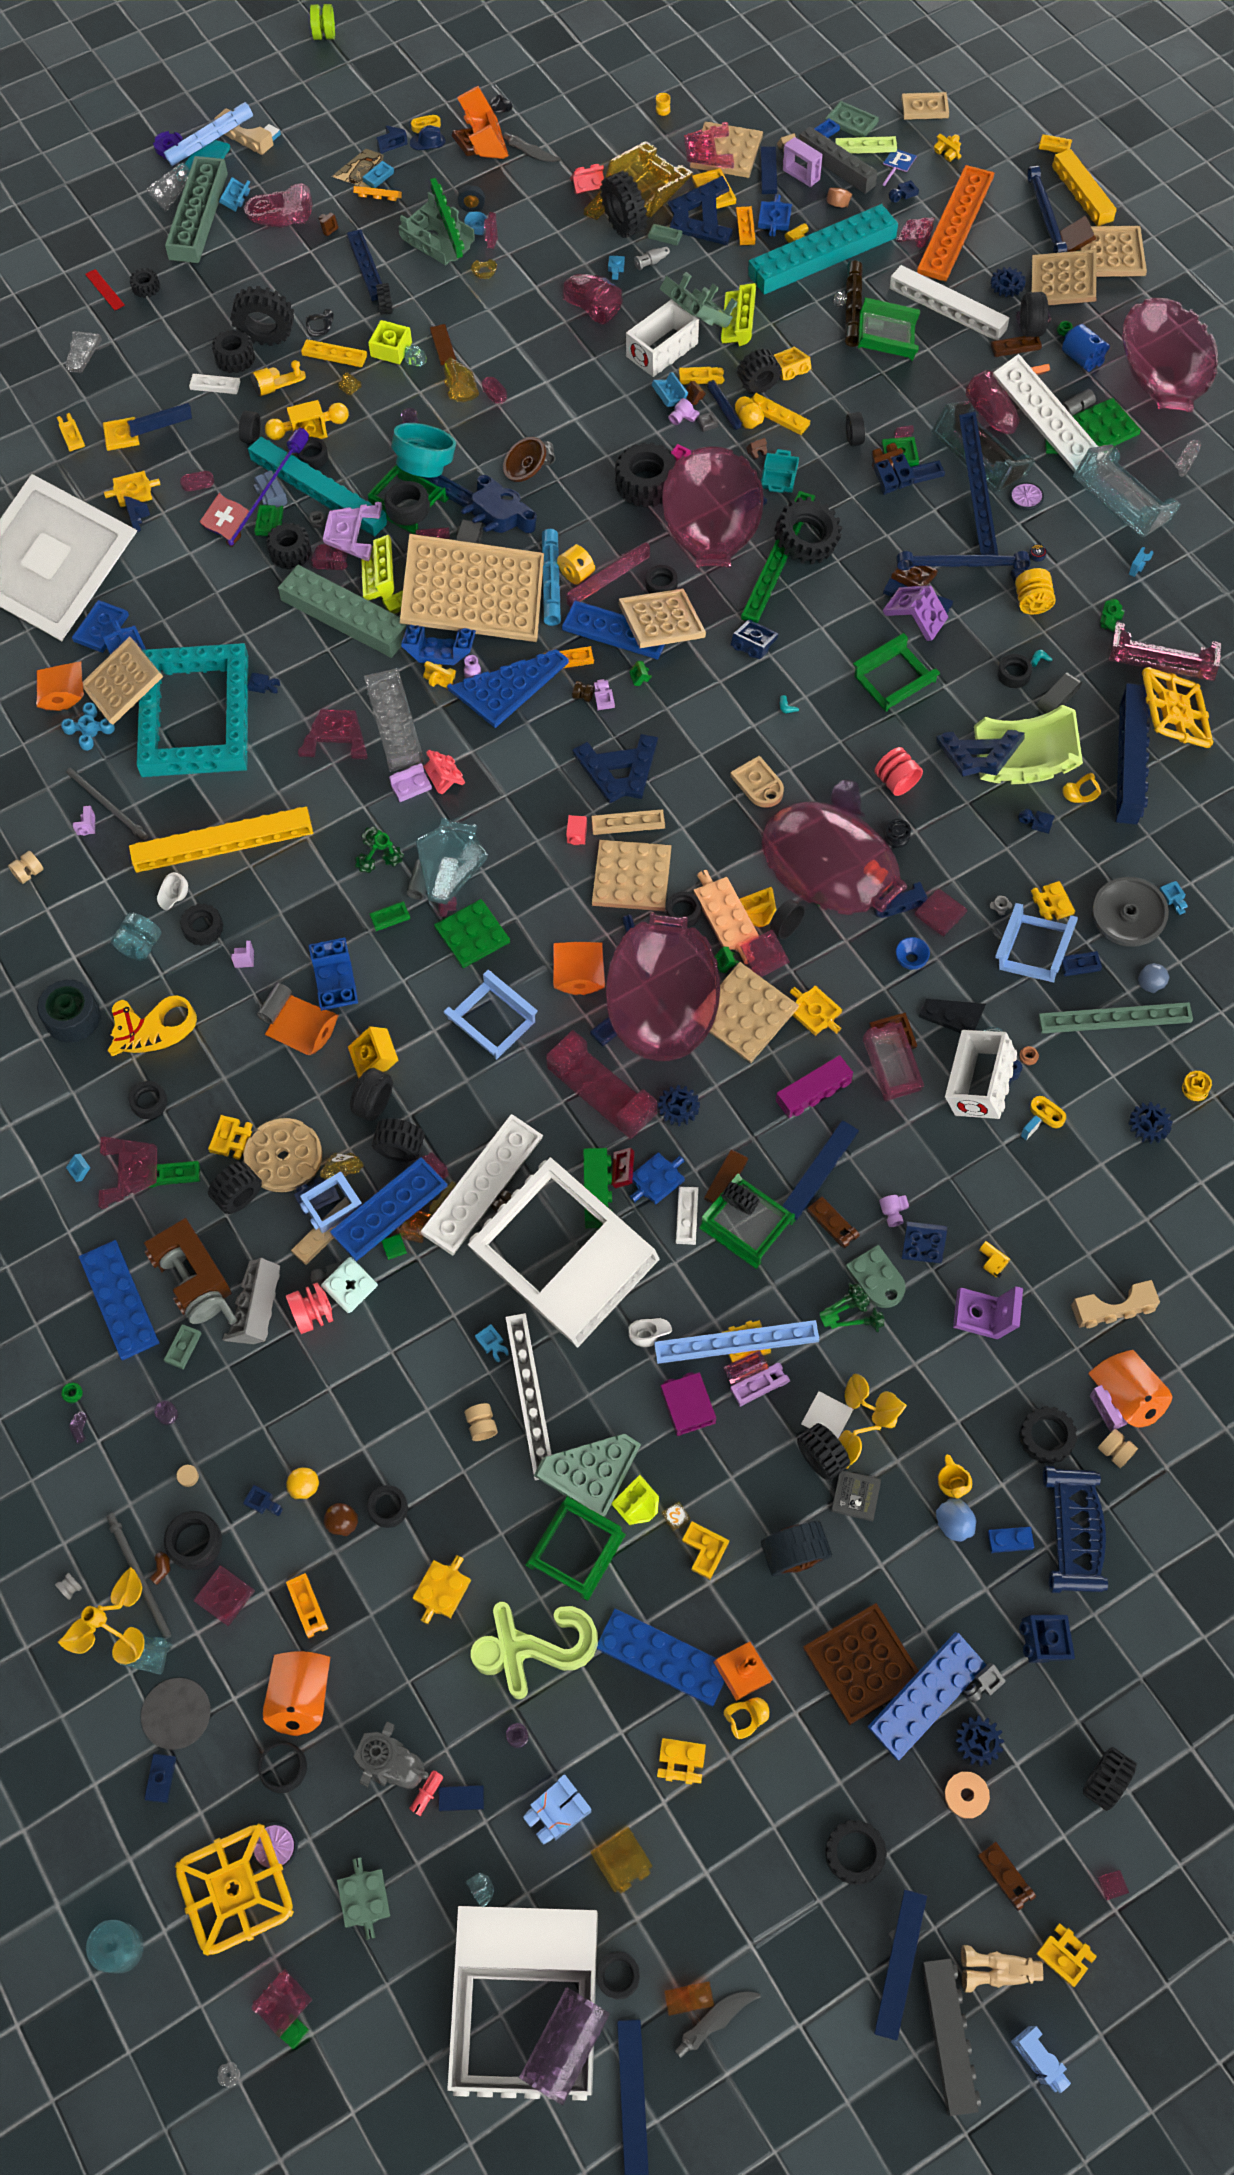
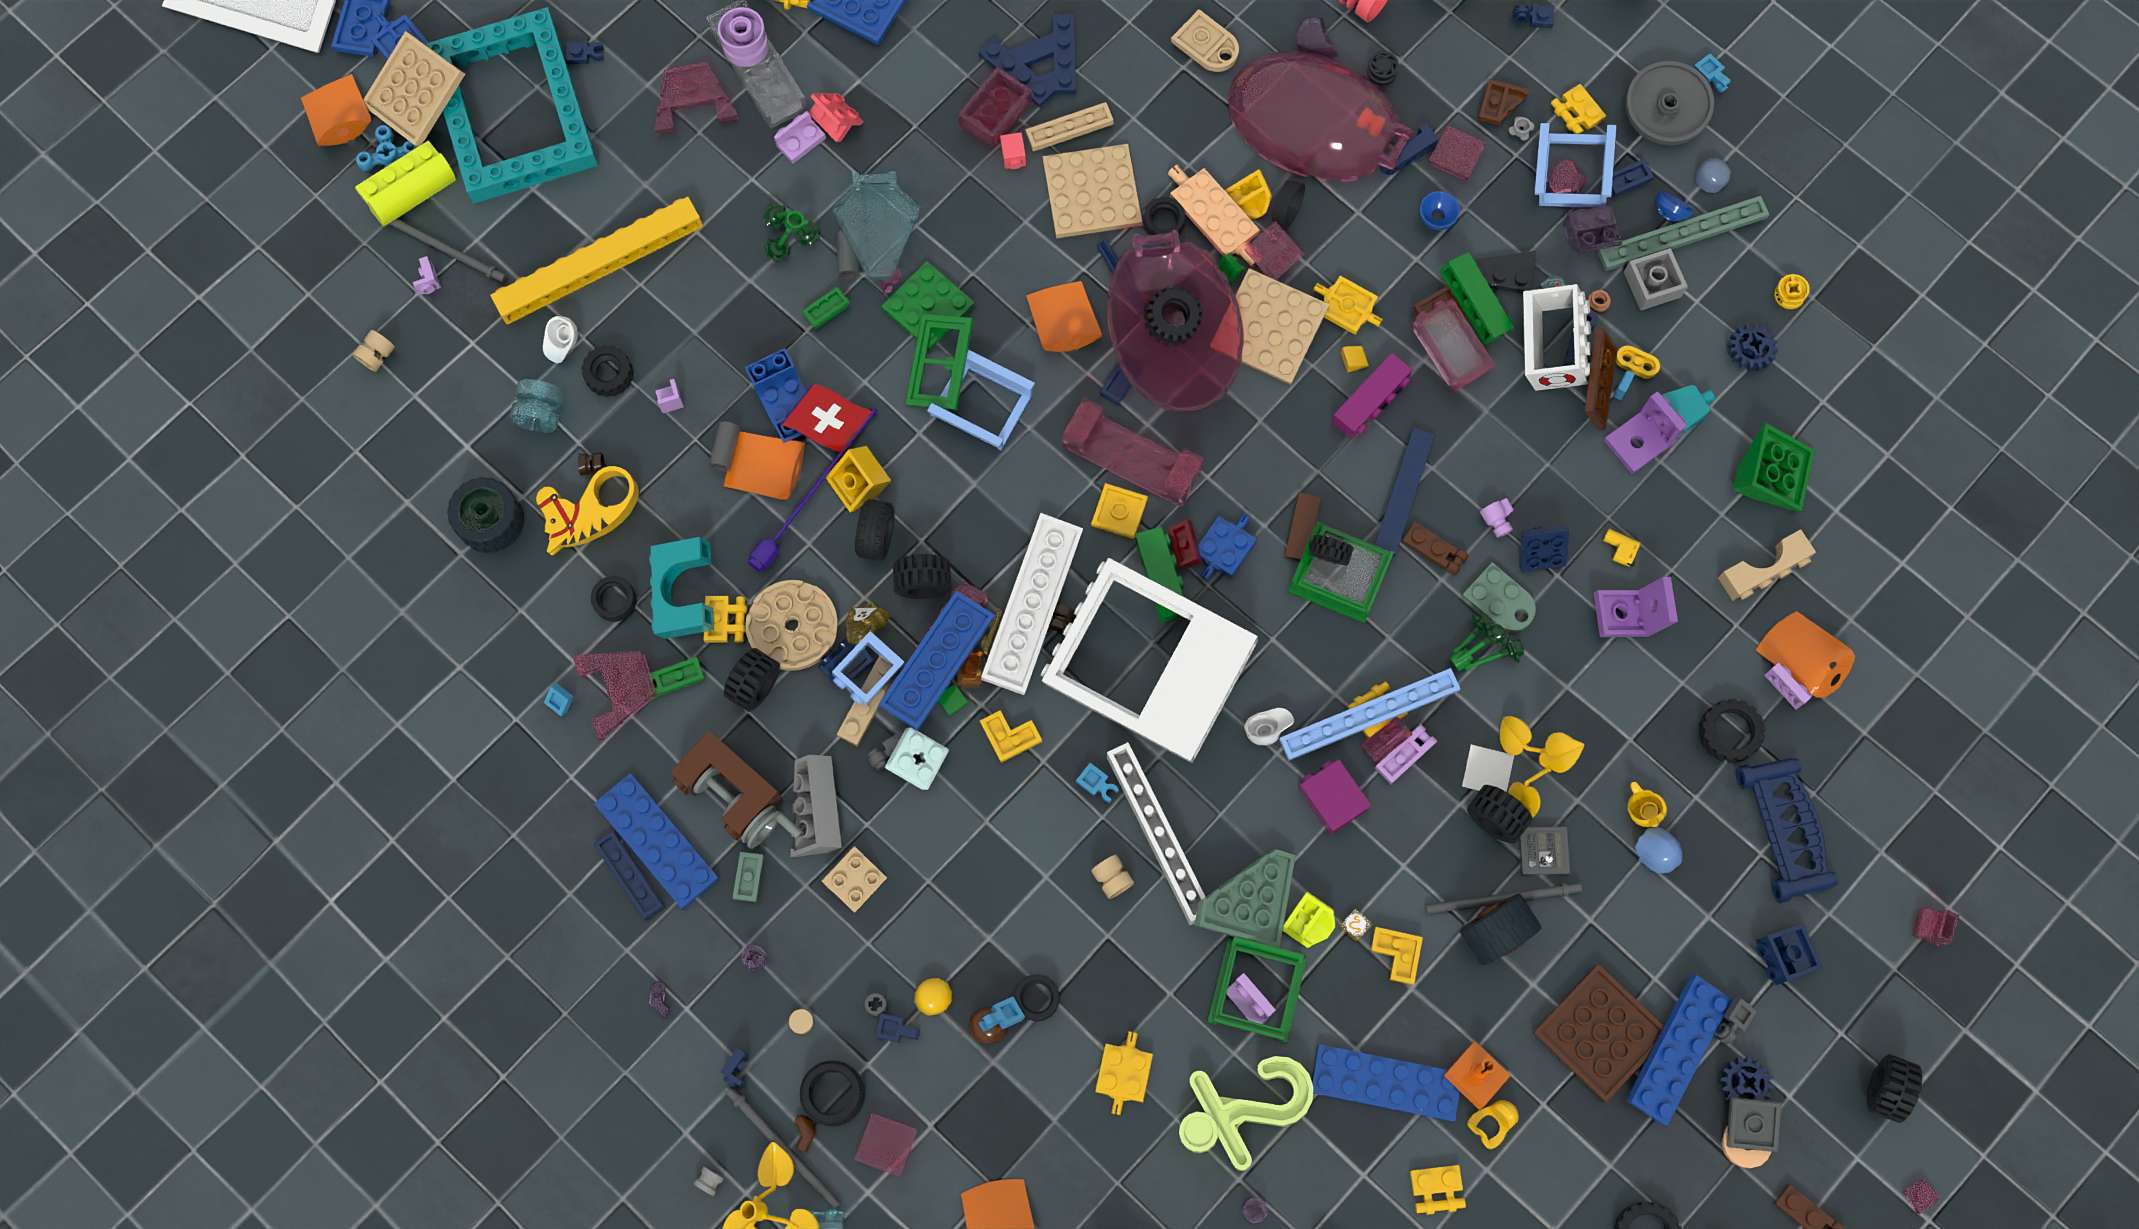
camera: 15 degrees left, 10 degrees up
green plate [61,1383,83,1403] -> none
coral wheel [286,1283,333,1334] -> none
light orange plate [286,1573,328,1638] -> none
dark blue gear [658,1085,700,1126] -> none
white tile [676,1186,698,1245] -> none
blue plate [988,1527,1034,1553] -> none
tan wheel [1098,1429,1138,1468] -> none
none -> neon yellow brick [355,141,456,227]
none -> dark brown wheel [578,452,605,476]
none -> dark blue tile [593,830,665,921]
none -> teal arch [649,537,714,639]
none -> lavender wheel [718,7,769,67]
none -> dark blue bracket [721,1048,749,1088]
none -> flag [747,384,877,572]
none -> tan hinge [822,846,887,913]
none -> dark grey bush [865,993,887,1016]
none -> green door [905,314,974,410]
none -> clear pink brick [958,67,1032,149]
none -> dark azure plate [979,997,1025,1032]
none -> yellow plate [980,710,1042,763]
none -> yellow tile [1091,483,1148,539]
none -> black tyre [1144,285,1203,346]
none -> lavender bracket [1226,973,1276,1024]
none -> yellow slope [1341,346,1369,373]
none -> dark grey bar [1425,882,1582,914]
none -> green brick [1439,252,1514,346]
none -> reddish brown wing [1478,79,1530,126]
none -> clear pink animal [1548,159,1587,194]
none -> clear purple slope [1563,204,1623,254]
none -> reddish brown tile [1585,328,1617,429]
none -> medium lavender bracket [1604,391,1687,474]
none -> light grey brick [1624,248,1688,311]
none -> blue piece [1655,191,1694,222]
none -> teal torso [1661,385,1715,438]
none -> dark grey tile [1726,1097,1782,1152]
none -> green slope [1733,423,1815,512]
none -> clear pink piece [1912,906,1959,947]

